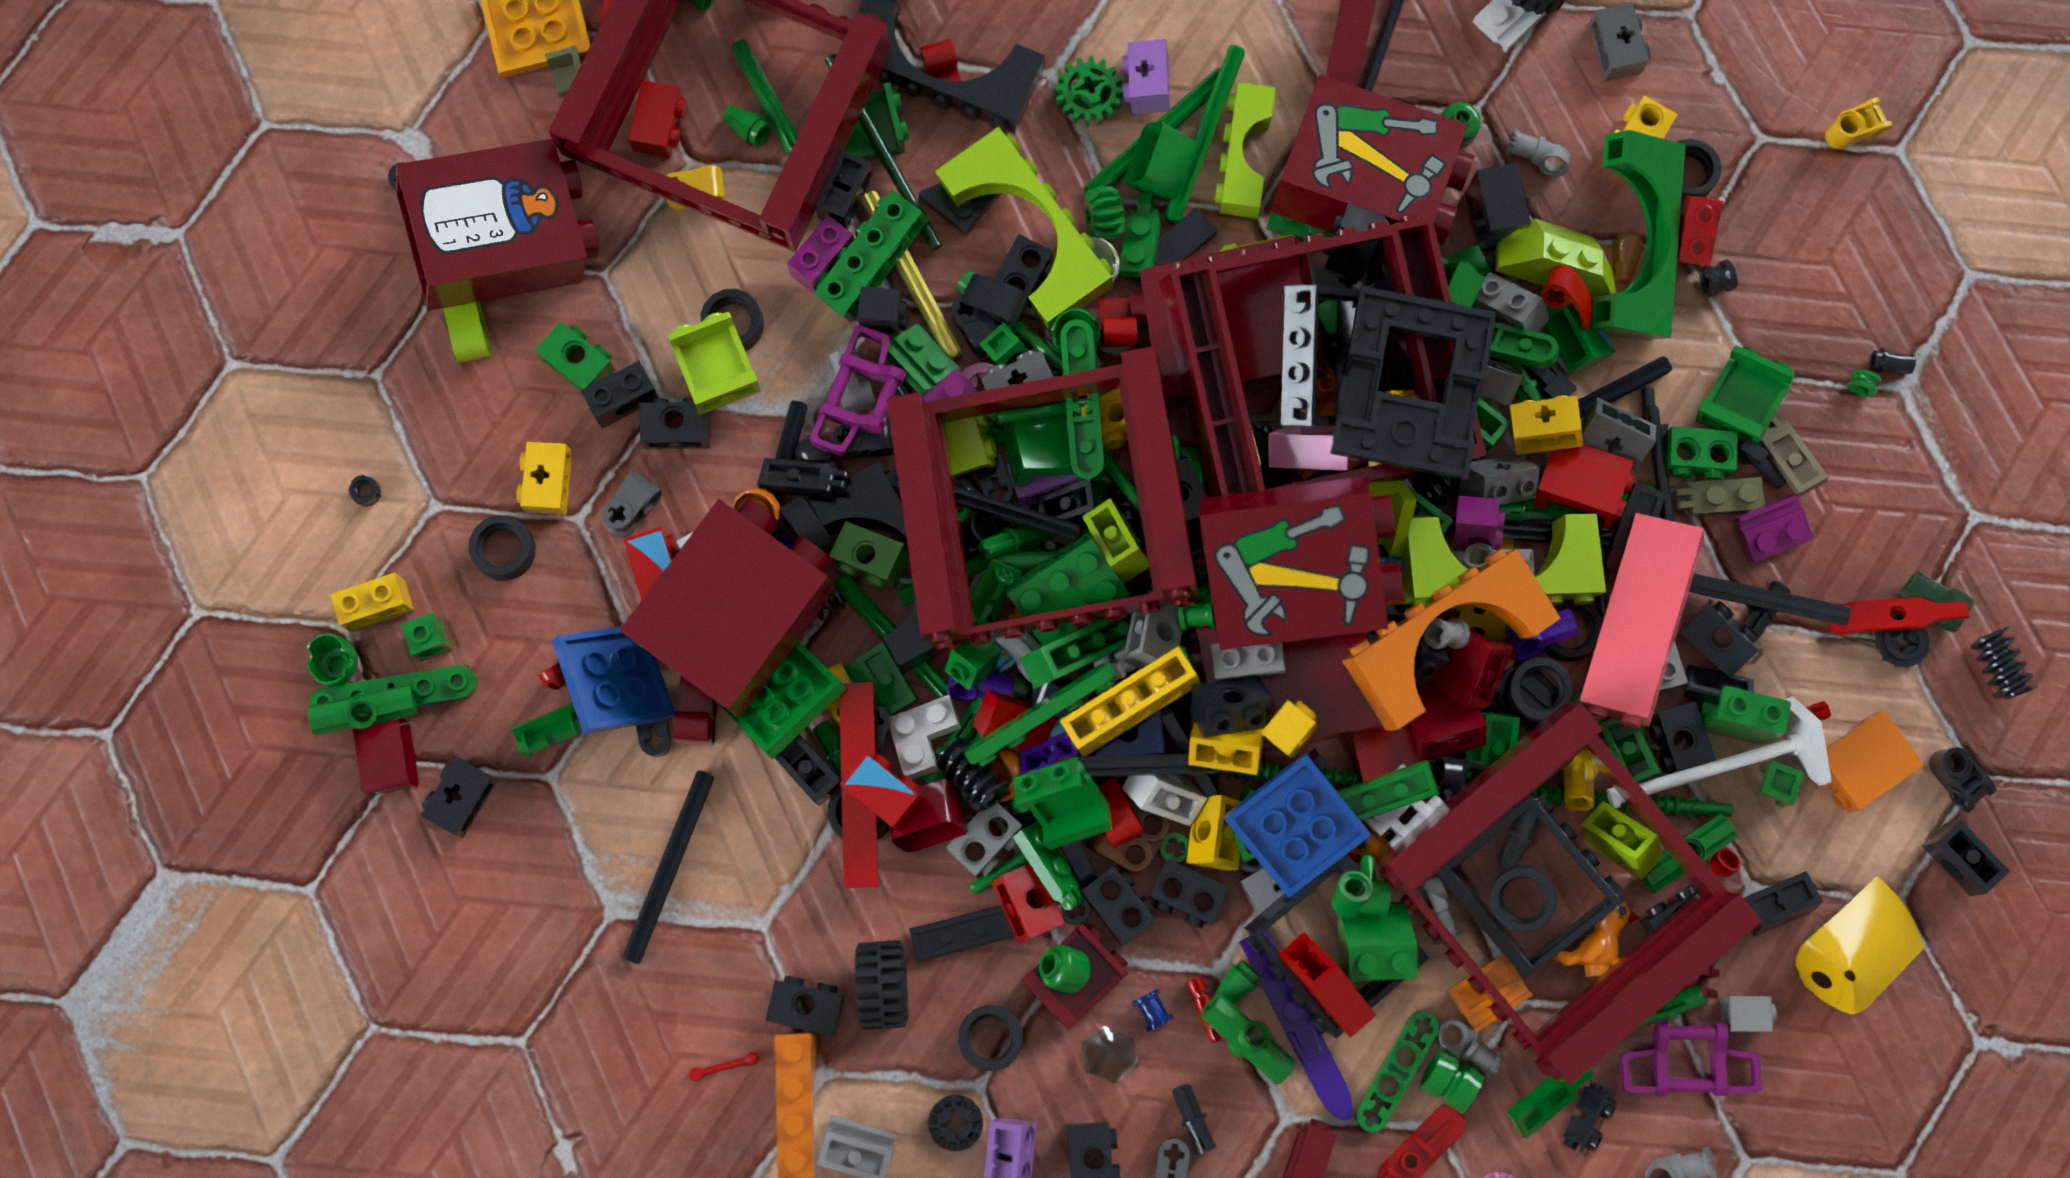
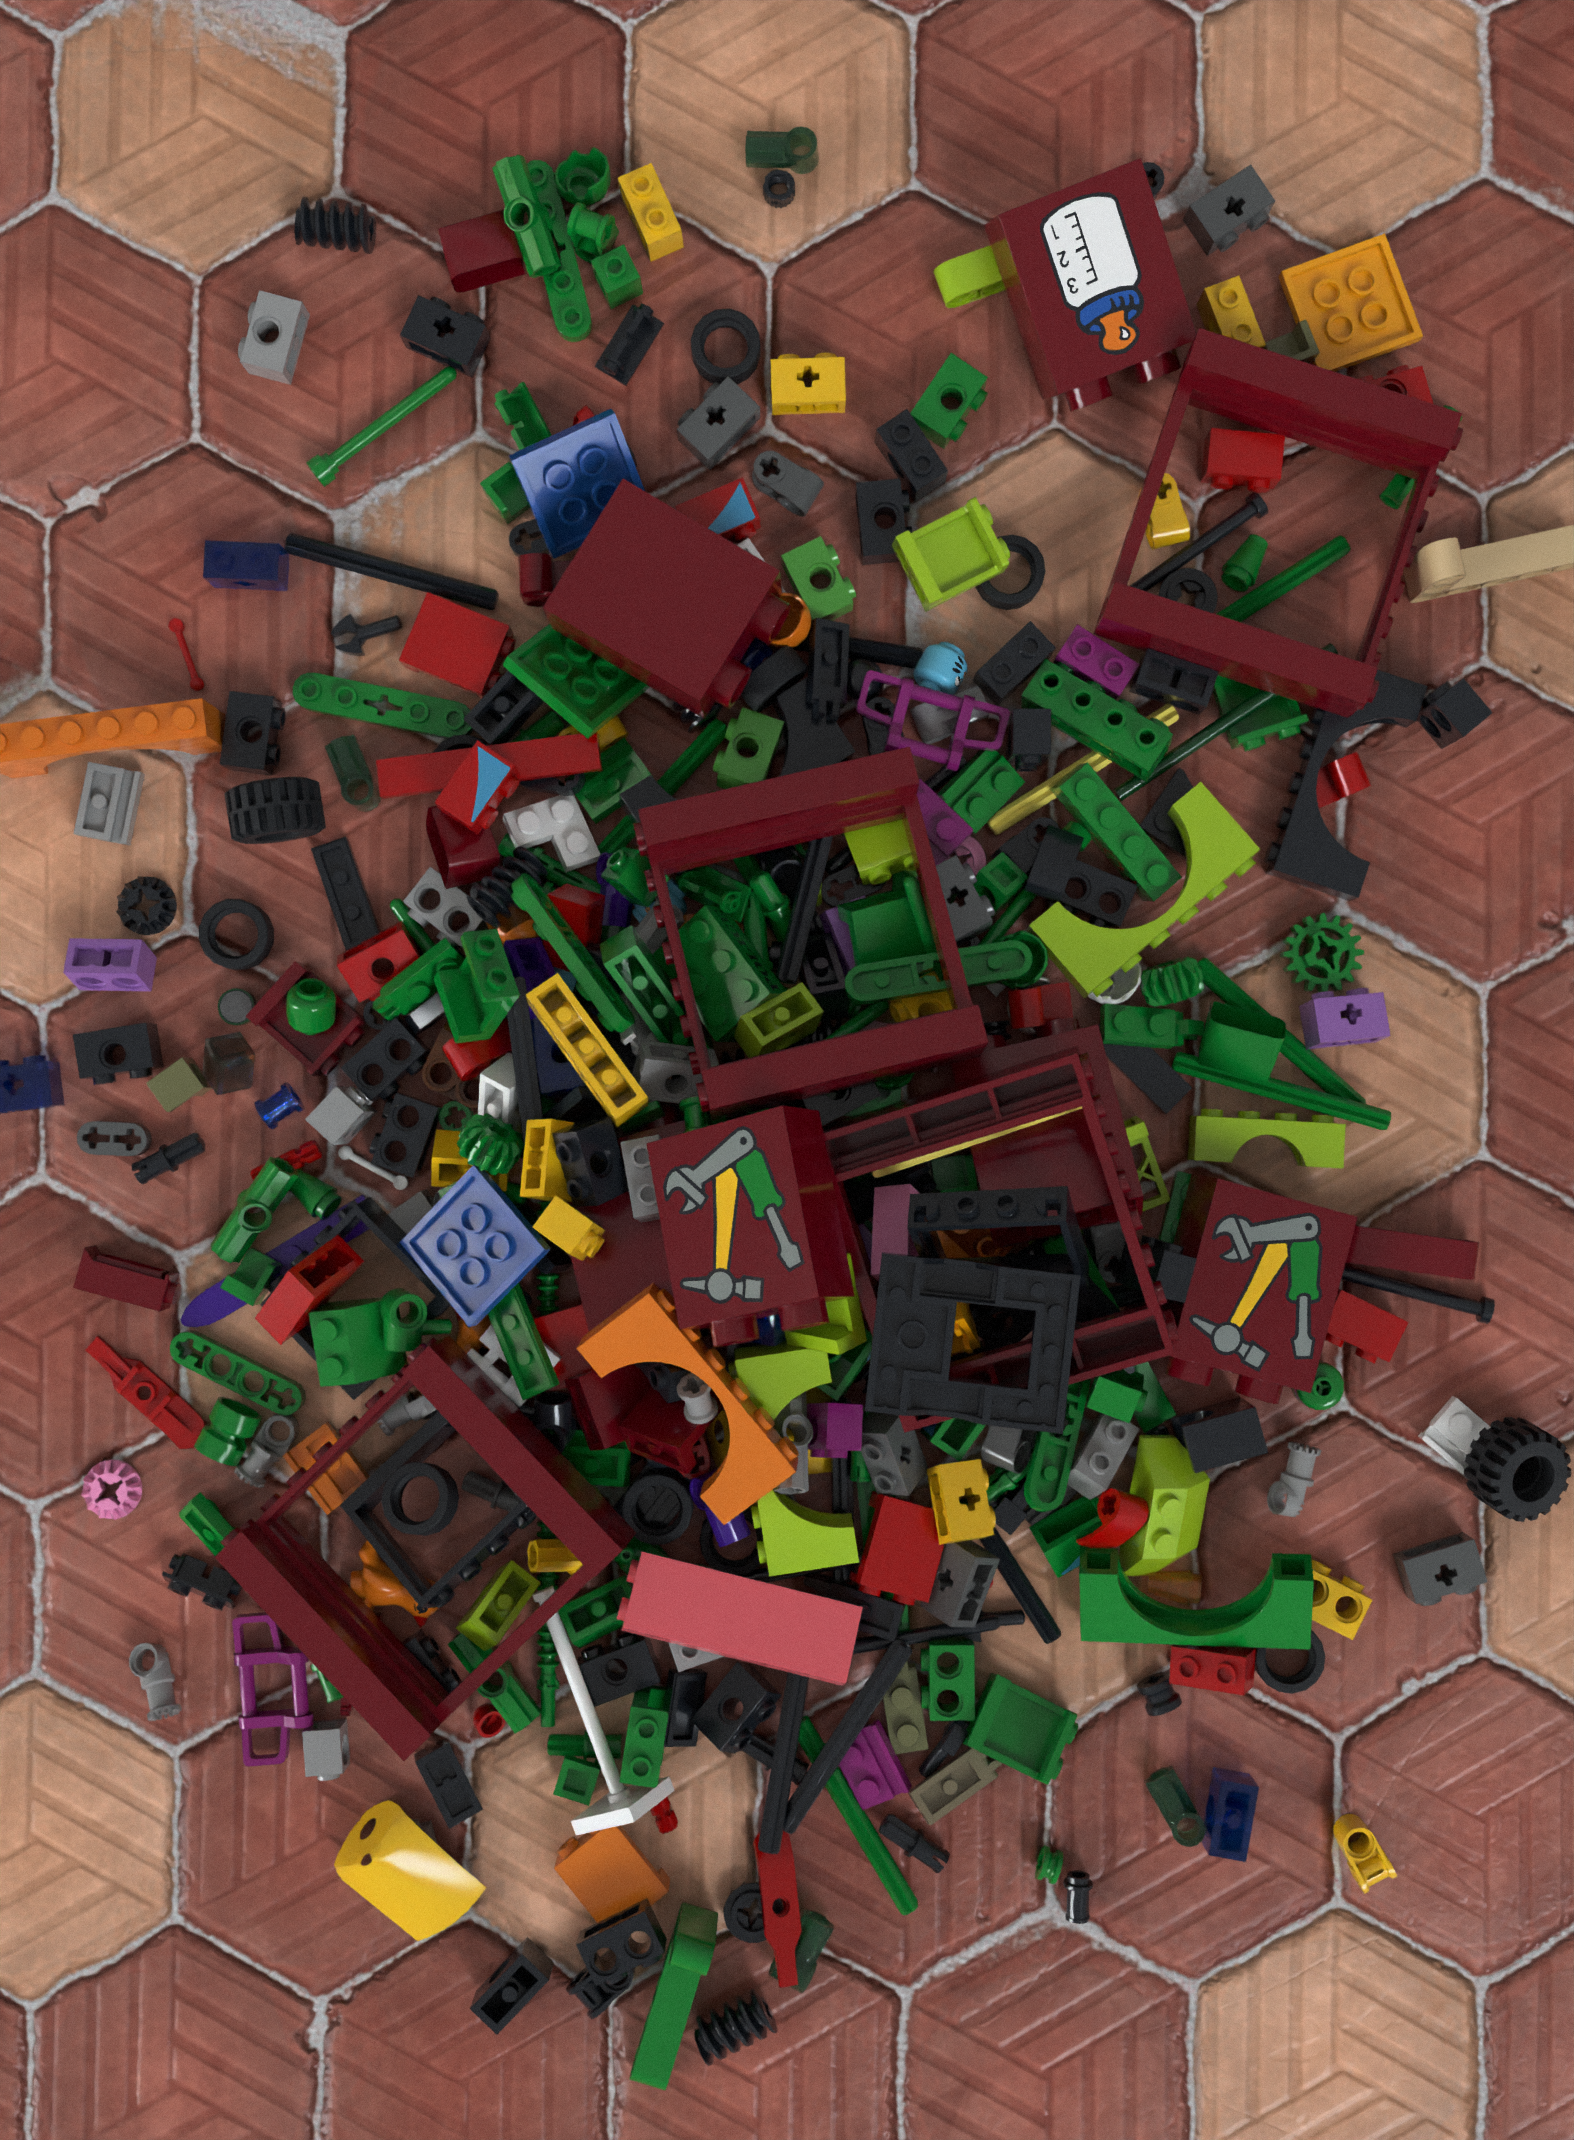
camera: 90 degrees right, 10 degrees up
none -> olive panel [146,1057,213,1112]
none -> clear blue brick [203,540,289,591]
none -> flat silver tile [218,988,257,1026]
none -> green panel [220,1248,283,1306]
none -> light grey brick [238,290,310,385]
none -> green piece [293,673,473,739]
none -> black piece [294,197,376,254]
none -> light grey brick [305,1086,378,1145]
none -> green piece [306,366,457,487]
none -> clear green piece [325,734,381,812]
none -> black bar [331,614,402,656]
none -> white hinge [338,1146,409,1190]
none -> red panel [399,592,516,699]
none -> green gear [457,1113,524,1175]
none -> green panel [480,462,530,525]
none -> green axle [547,1730,622,1760]
none -> green piece [567,202,619,264]
none -> black brick [576,1898,667,1986]
none -> black hinge [595,303,664,386]
none -> green beam [629,1902,718,2091]
none -> dark grey brick [677,376,761,470]
none -> clear green piece [745,126,819,174]
none -> bright green brick [781,536,857,621]
none -> black axle [783,1638,913,1834]
none -> green axle [798,1715,918,1916]
none -> black axle [879,1814,950,1873]
none -> medium azure head [913,642,968,695]
none -> green panel [929,1154,978,1193]
none -> black brick [973,621,1056,706]
none -> green brick [1050,763,1182,902]
none -> black bar [1130,492,1268,592]
none -> clear green piece [1144,1765,1206,1847]
none -> black gear [1158,568,1218,613]
none -> dark grey brick [1183,164,1275,256]
none -> yellow brick [1196,276,1266,348]
none -> clear blue brick [1200,1767,1259,1862]
none -> red brick [1325,1289,1409,1364]

